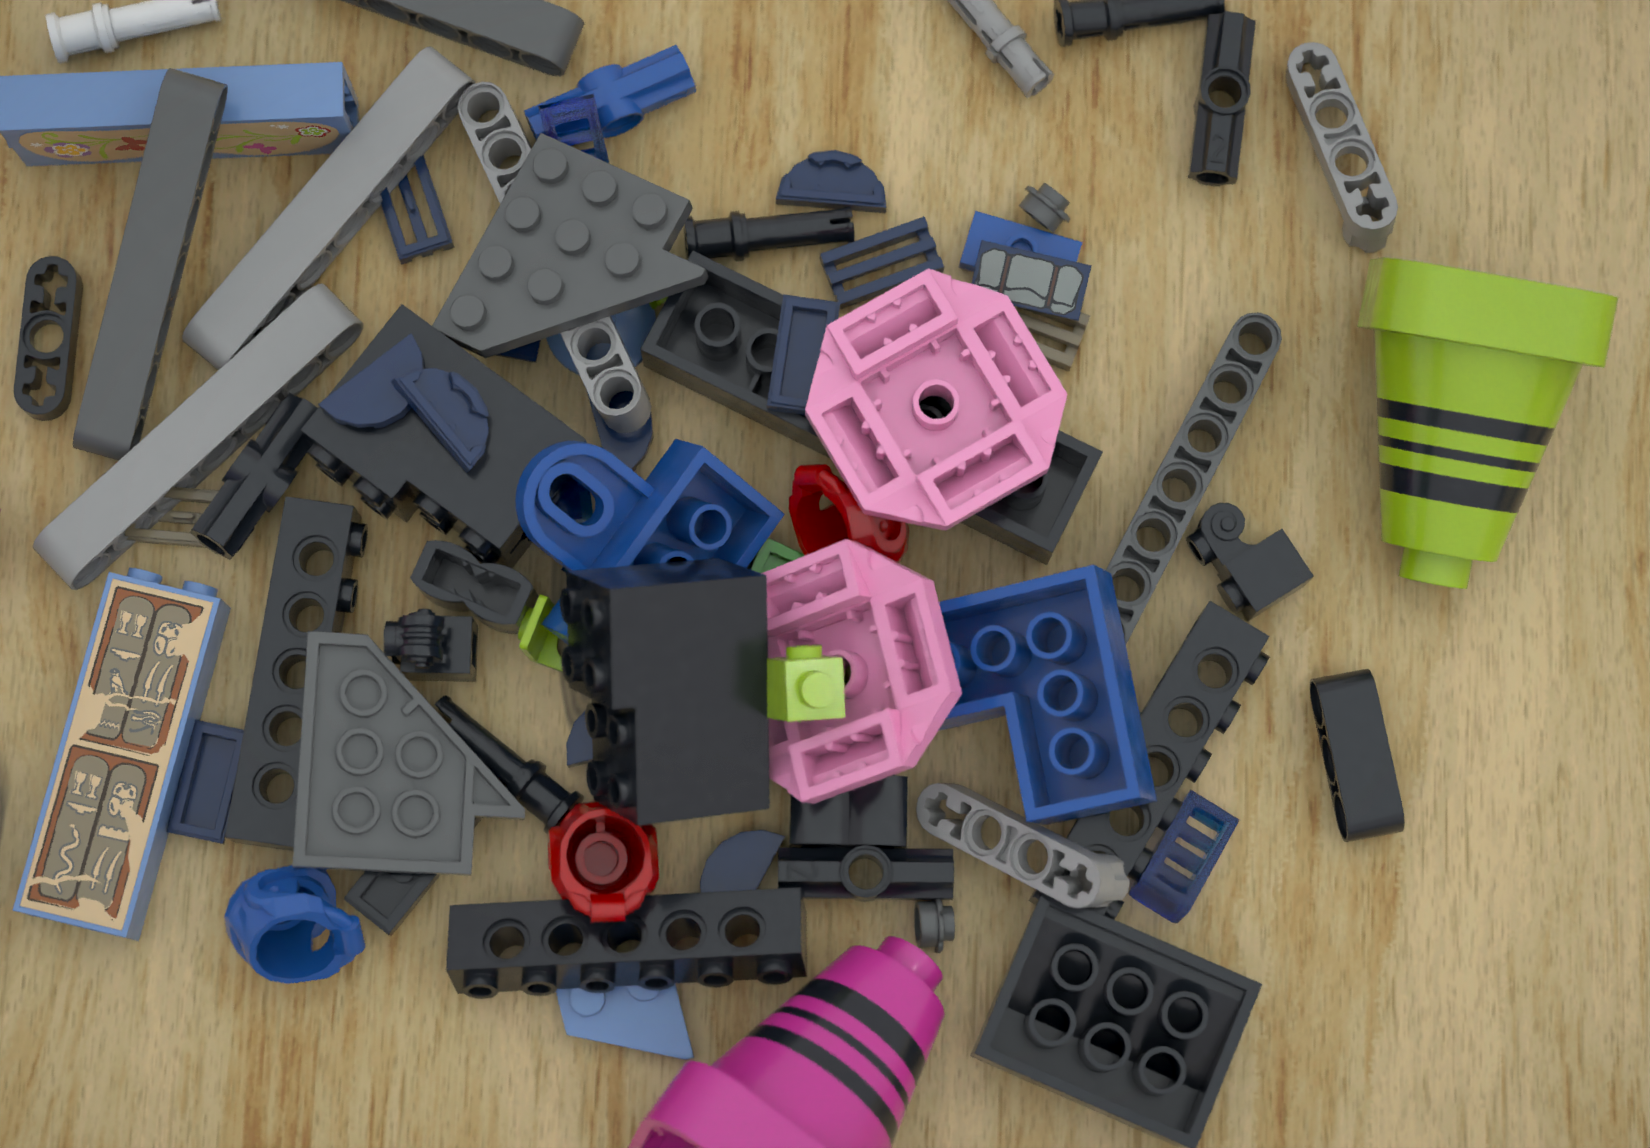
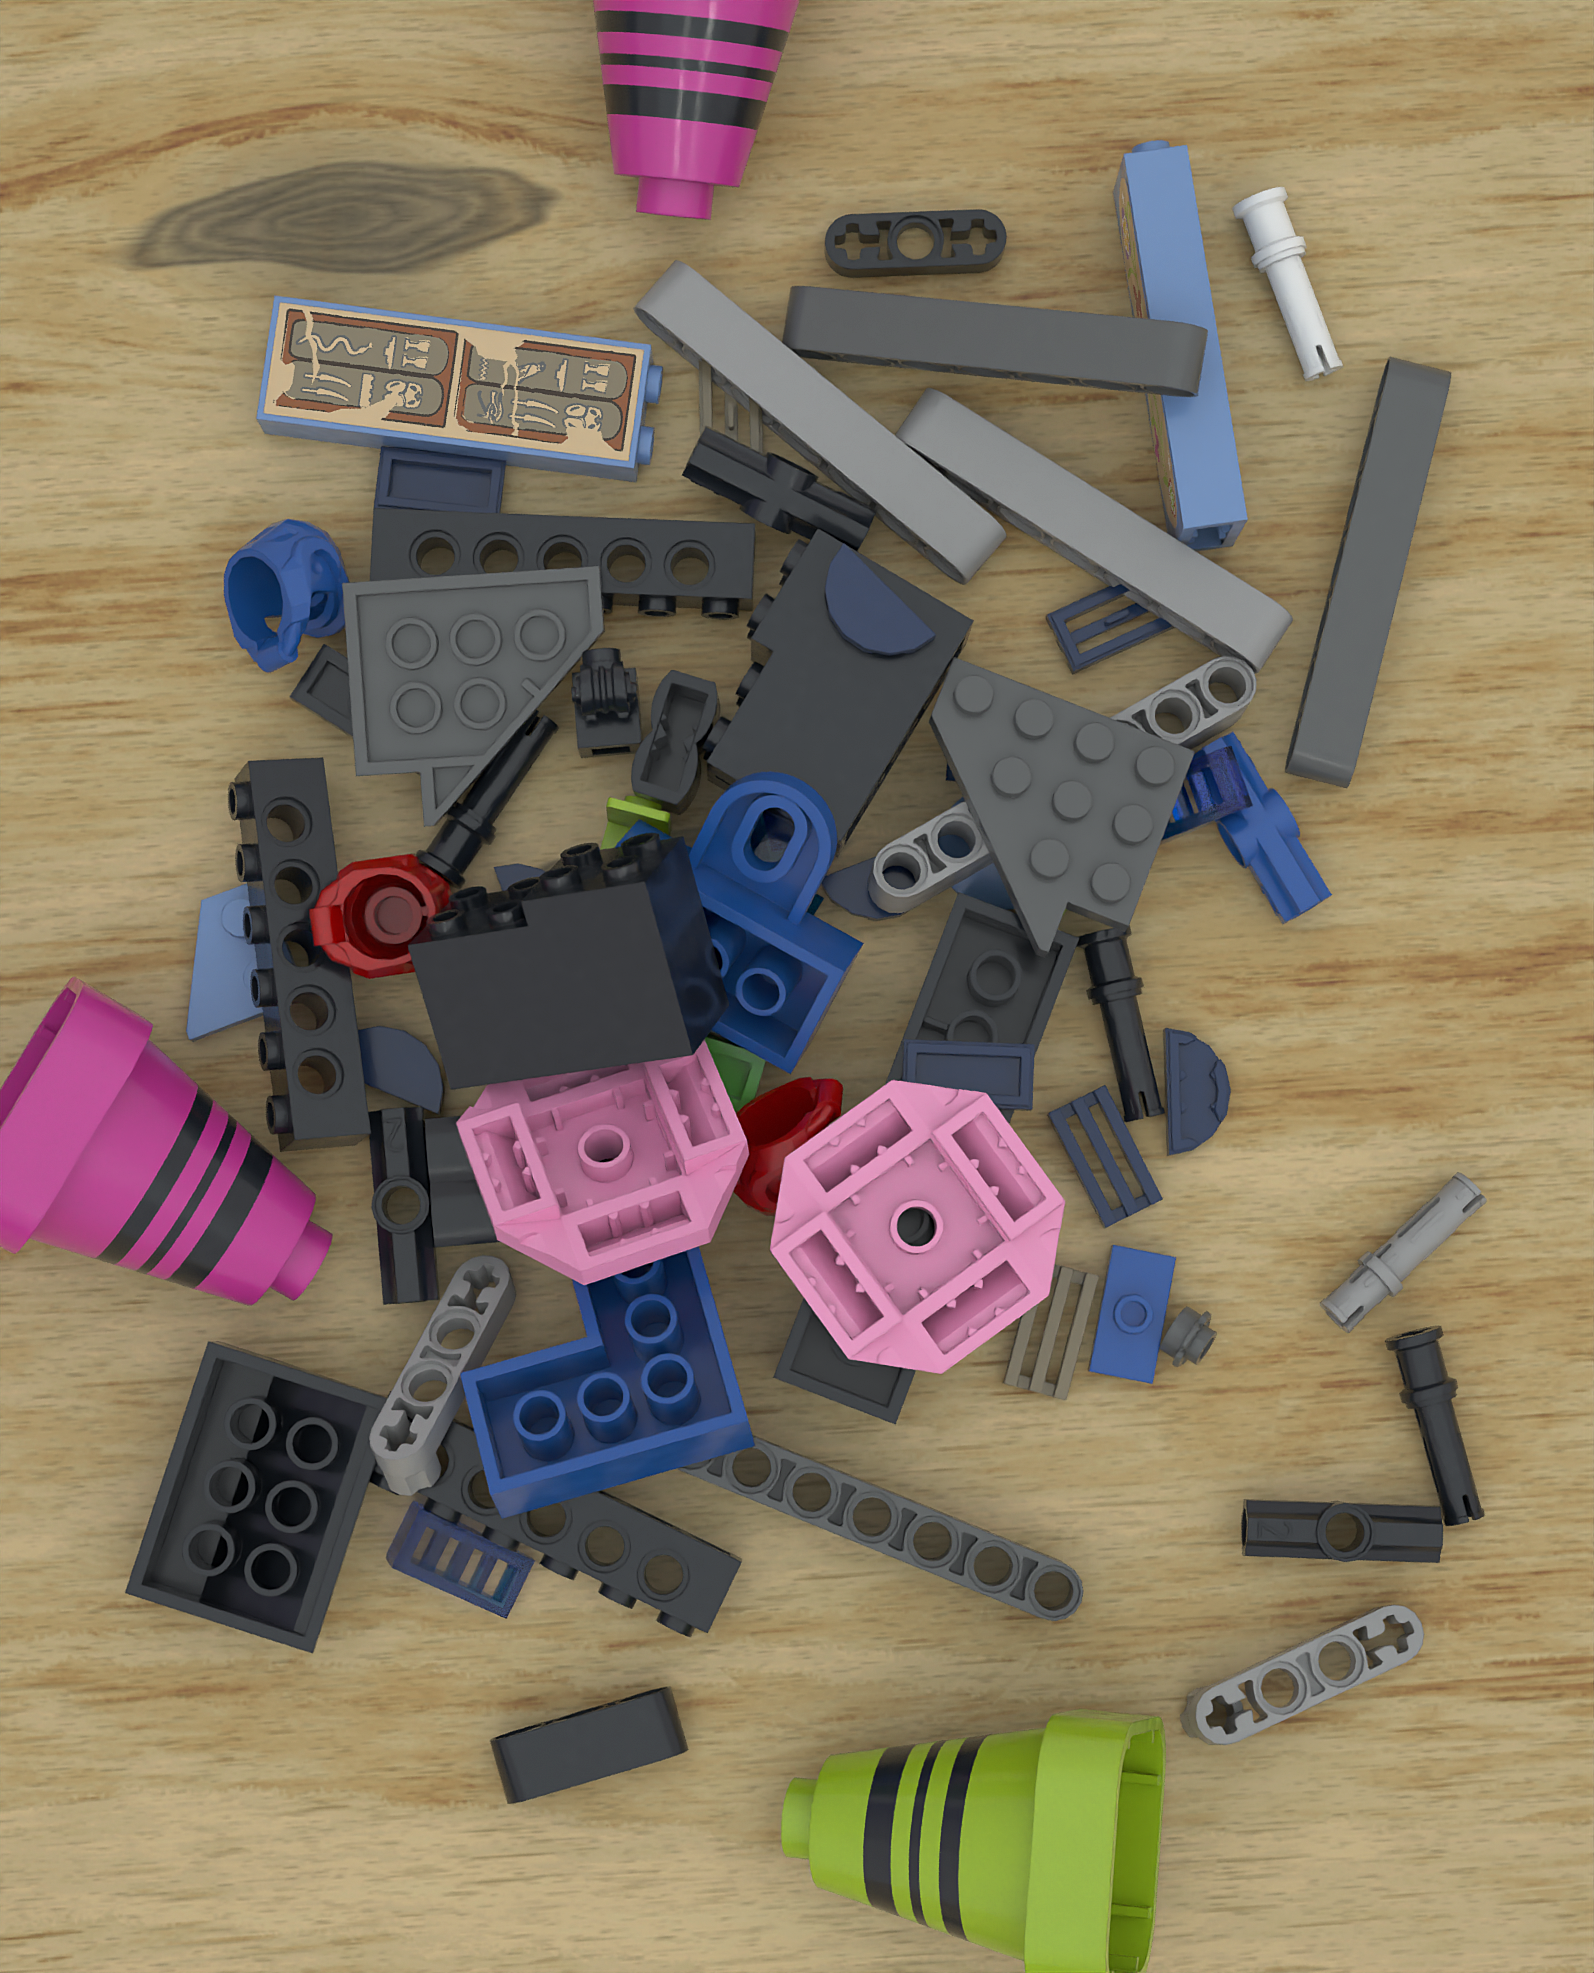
camera: 85 degrees right, 5 degrees up
dark blue tile [391,368,489,473] -> none
lime brick [767,645,846,722] -> none
dark grey plate [914,899,955,953] -> none
tile [971,240,1092,321] -> none
black brick [1186,503,1314,621] -> none

